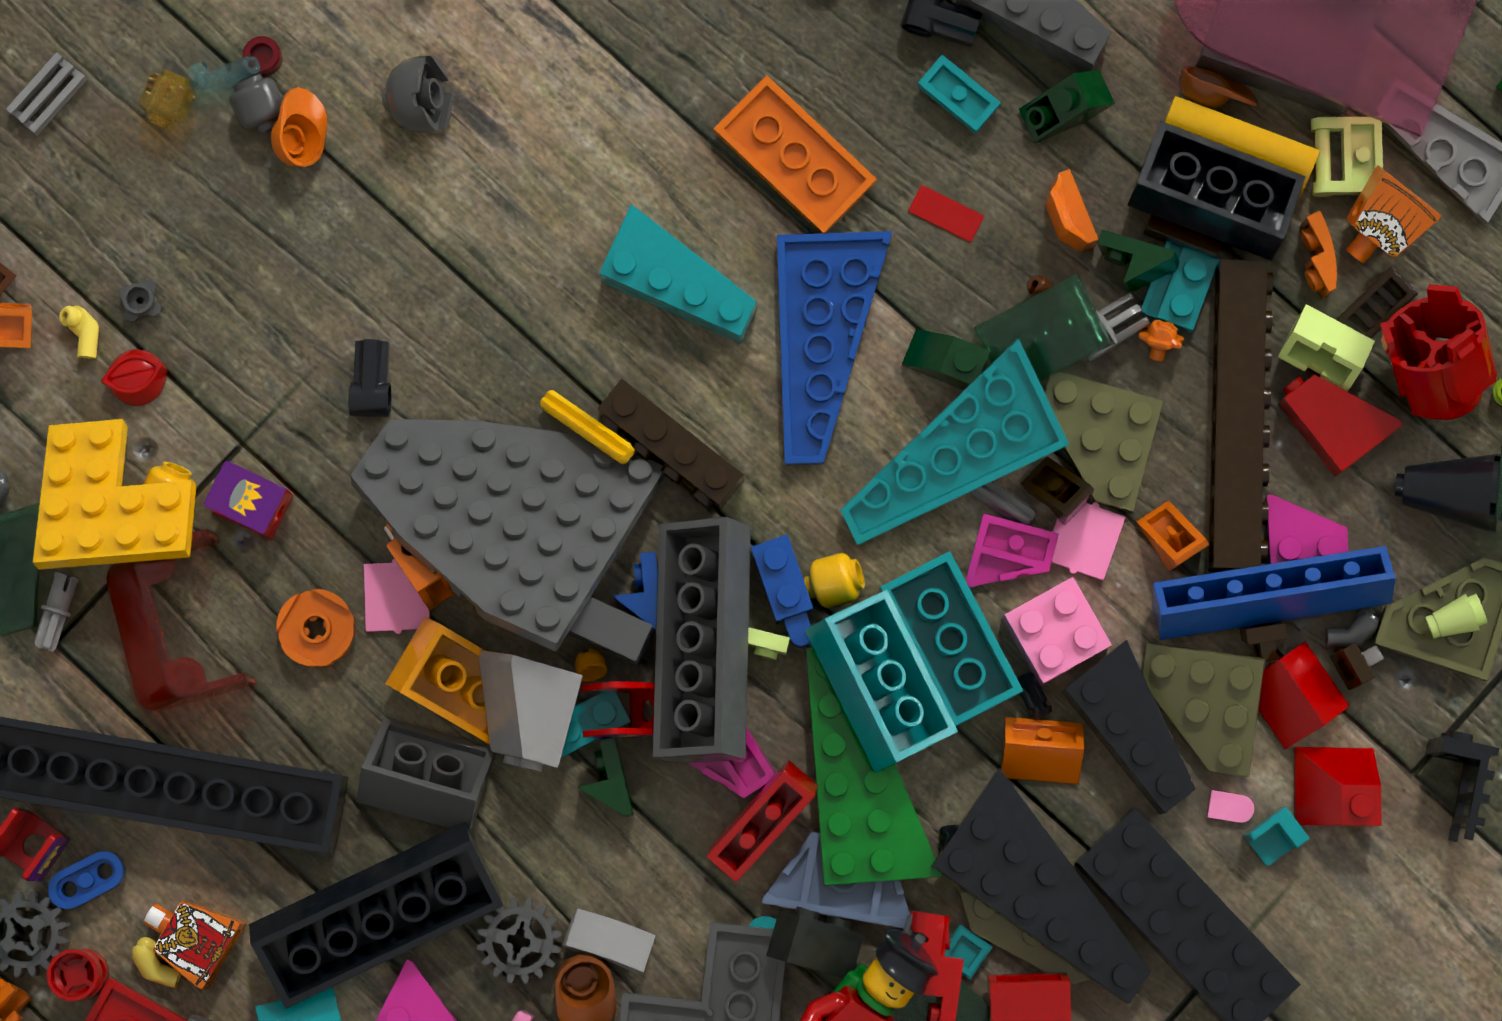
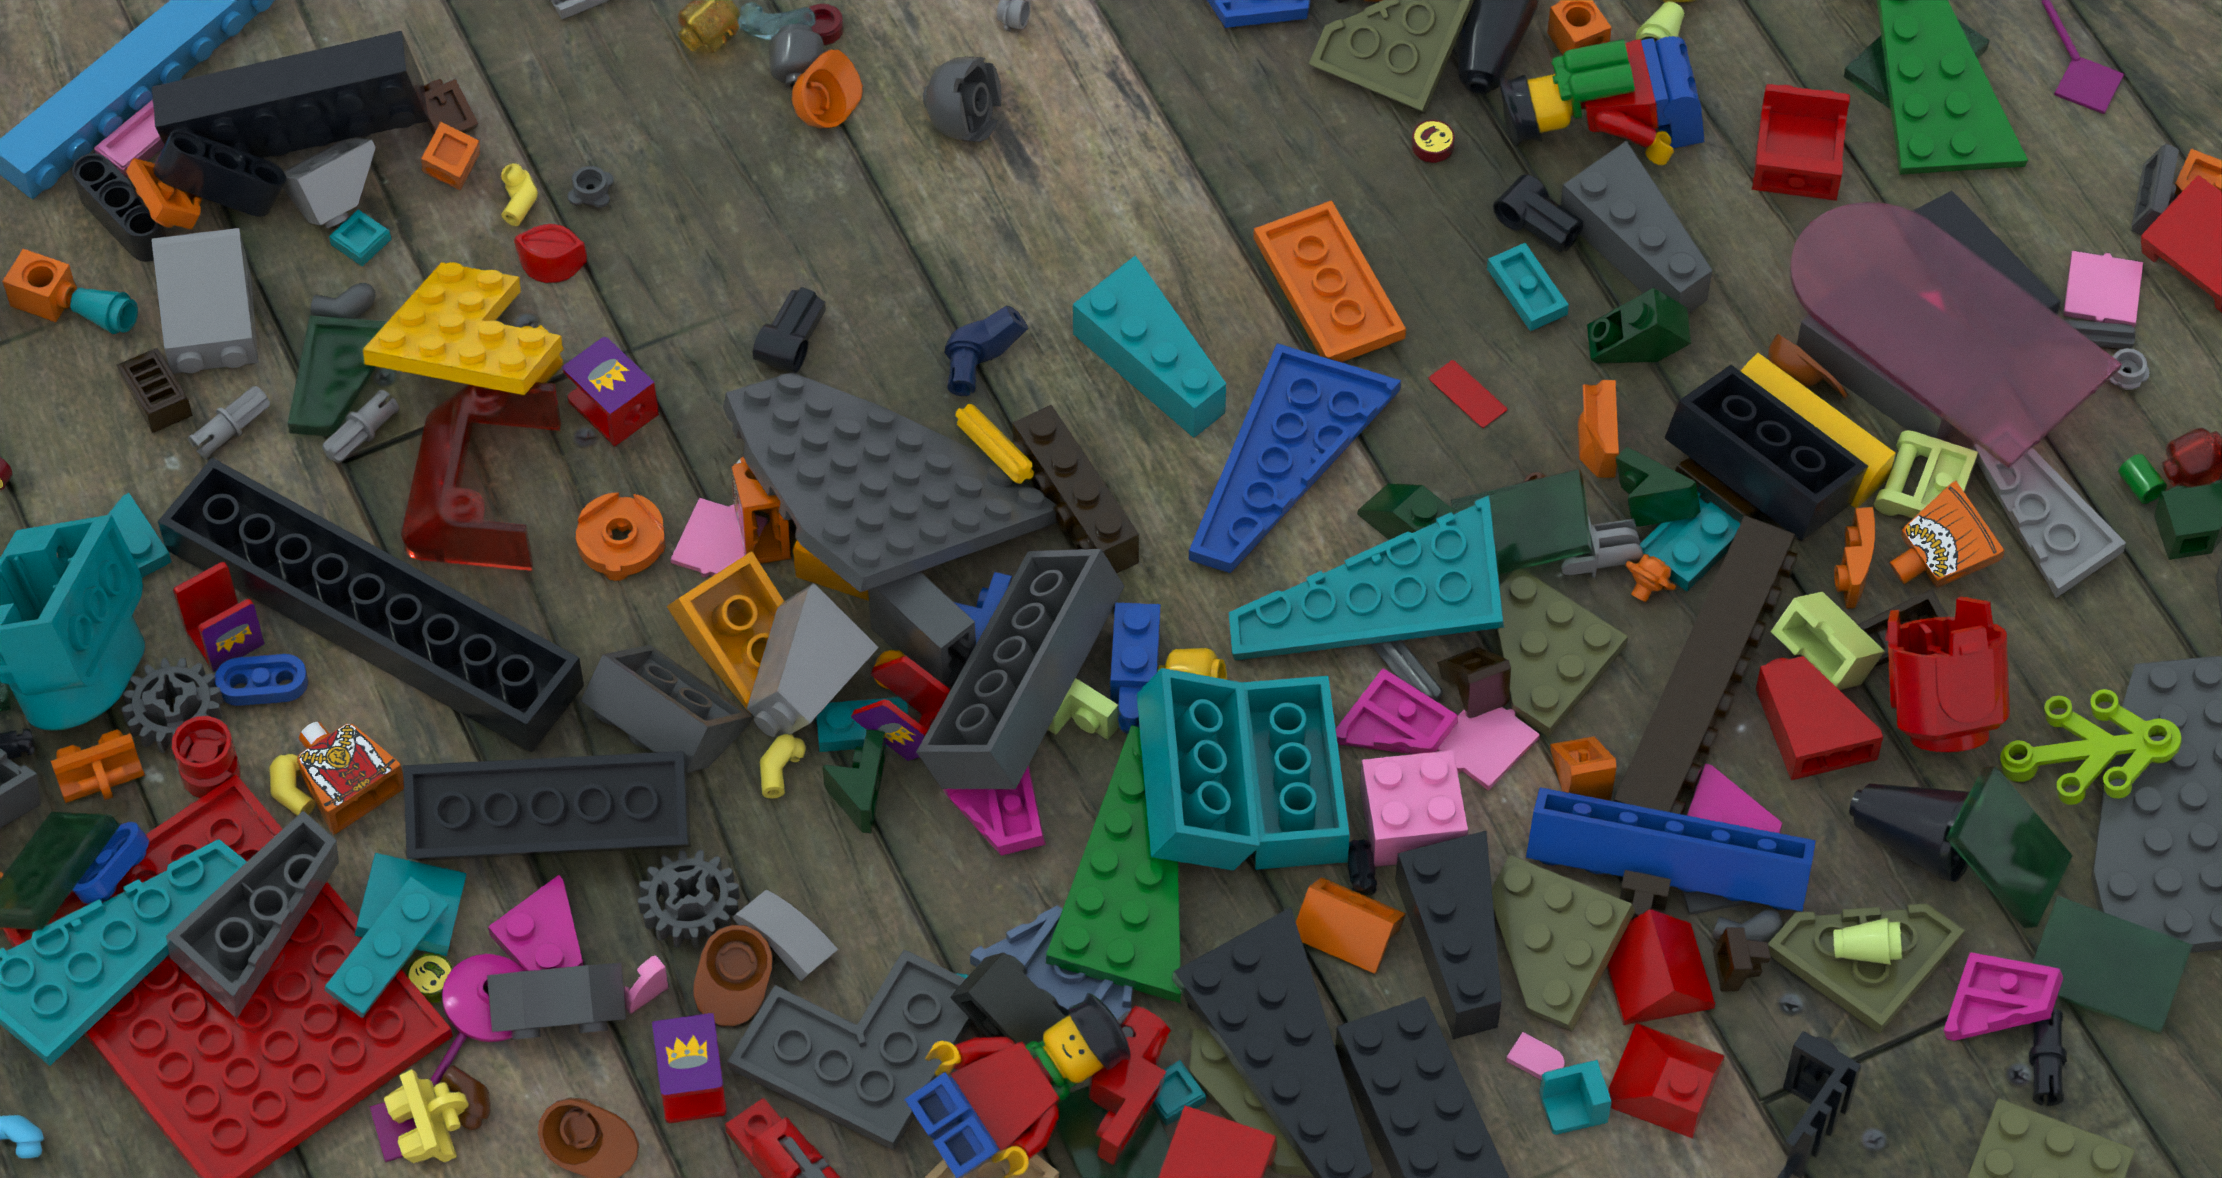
camera: 20 degrees right, 25 degrees down
red brick [706,759,818,882] -> none
none -> light yellow arm [760,734,806,799]
none -> dark blue arm [944,305,1028,396]

